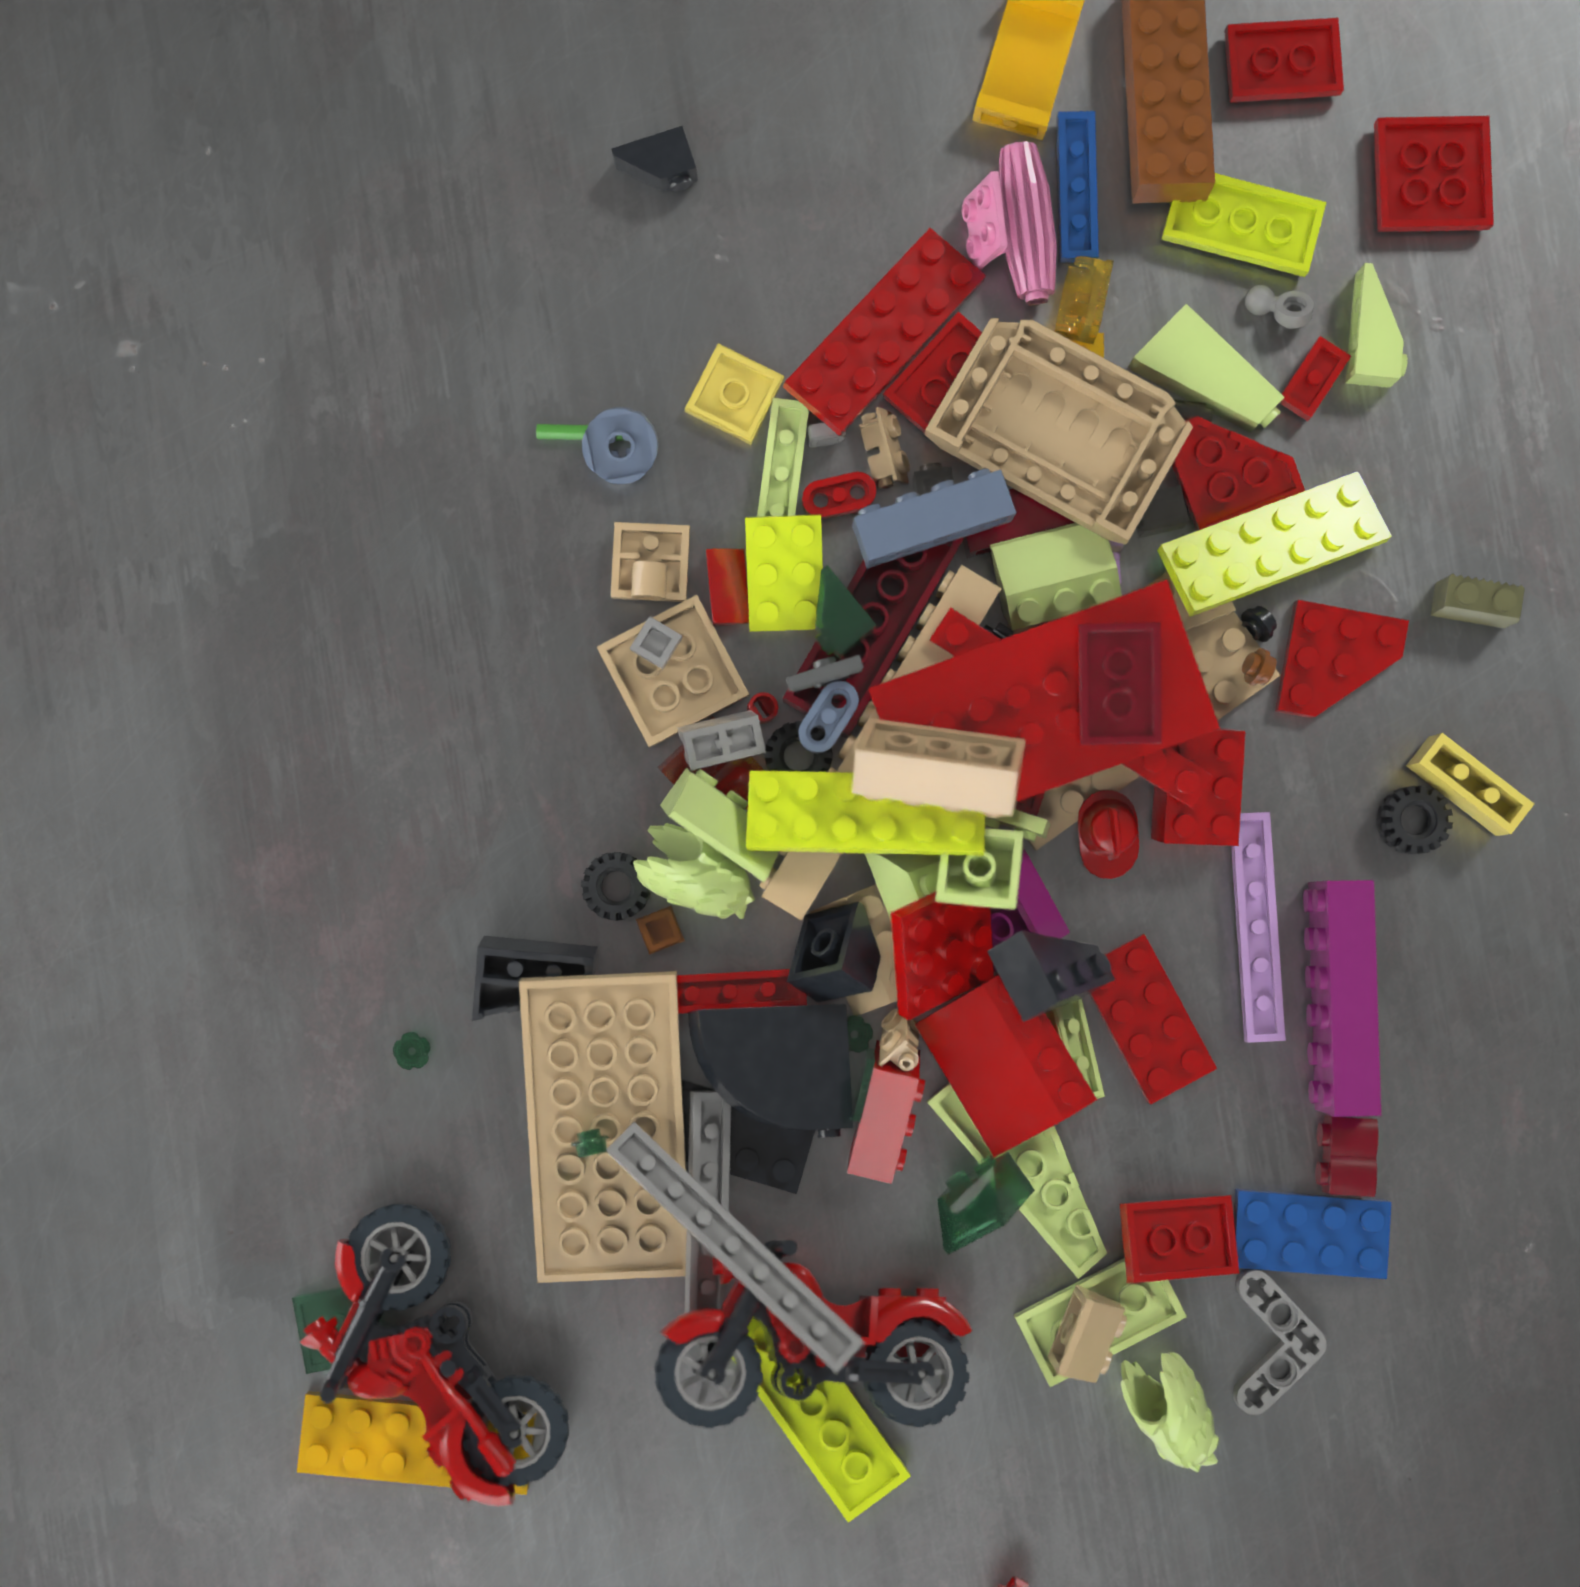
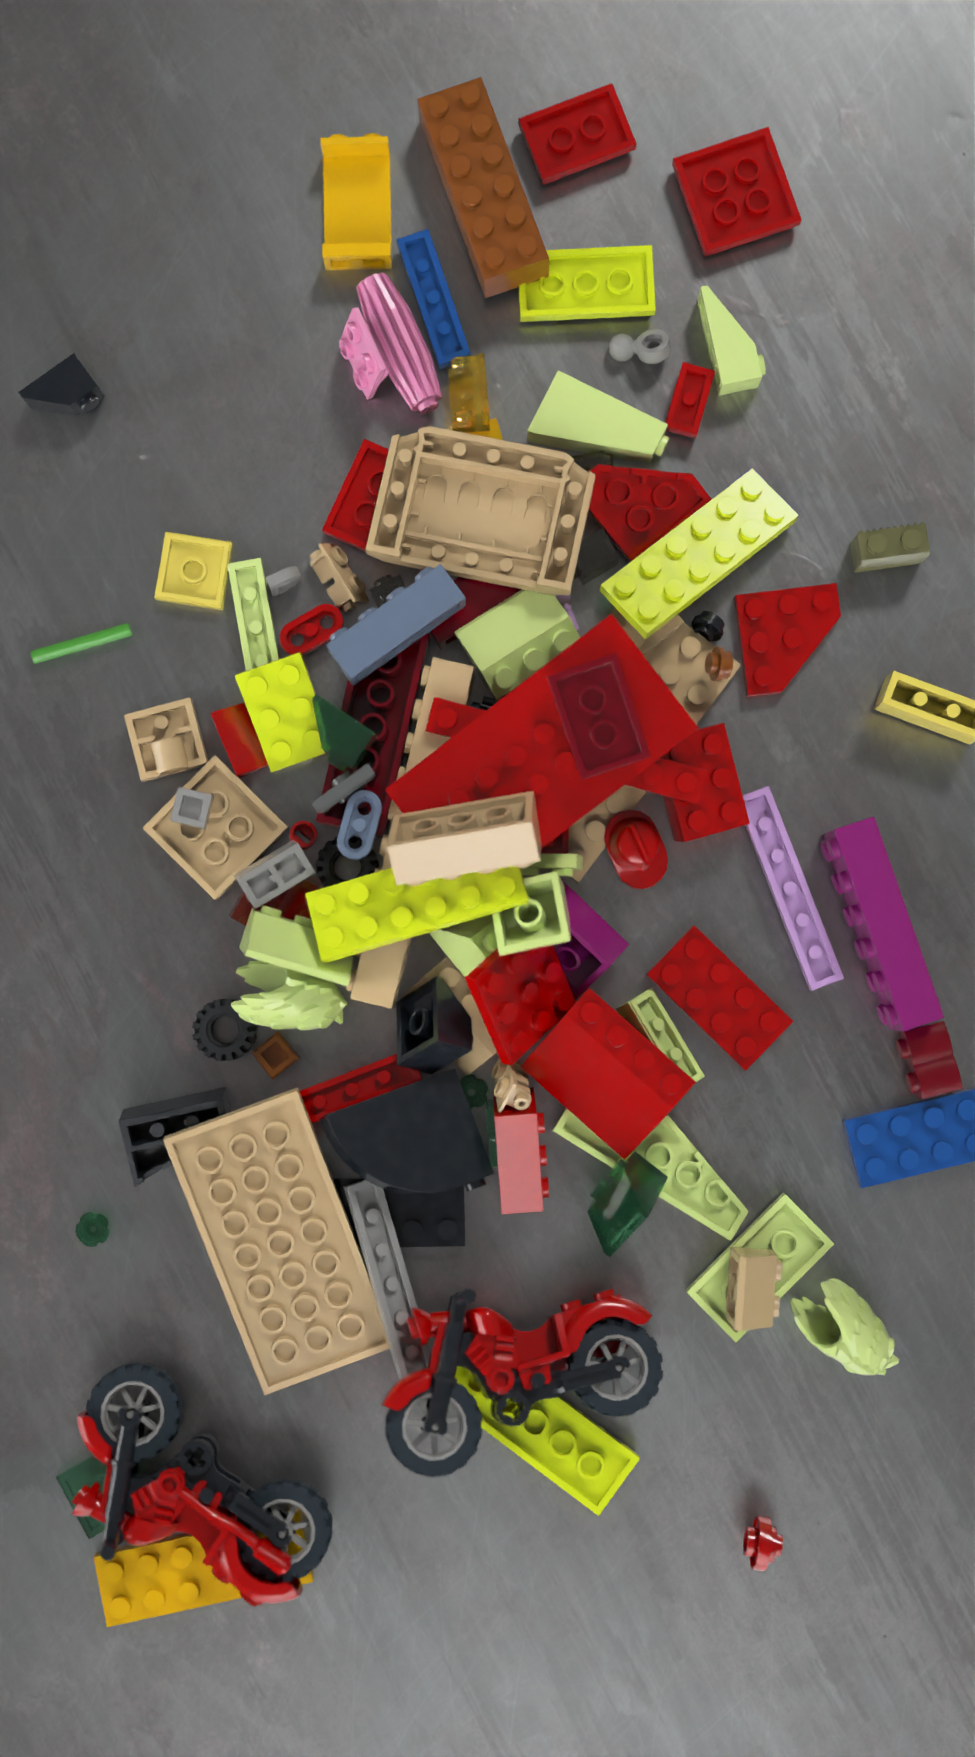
camera: 15 degrees left, 0 degrees up
clear green plate [571,1128,609,1157] -> none
sand blue plate [582,407,658,484] -> none
light grey plate [606,1122,864,1374] -> none
red plate [783,228,986,436] -> none
black wedge [987,931,1116,1022] -> none
red plate [1119,1195,1240,1283] -> none
light grey beam [1233,1269,1327,1416] -> none
black tyre [1376,785,1453,854] -> none

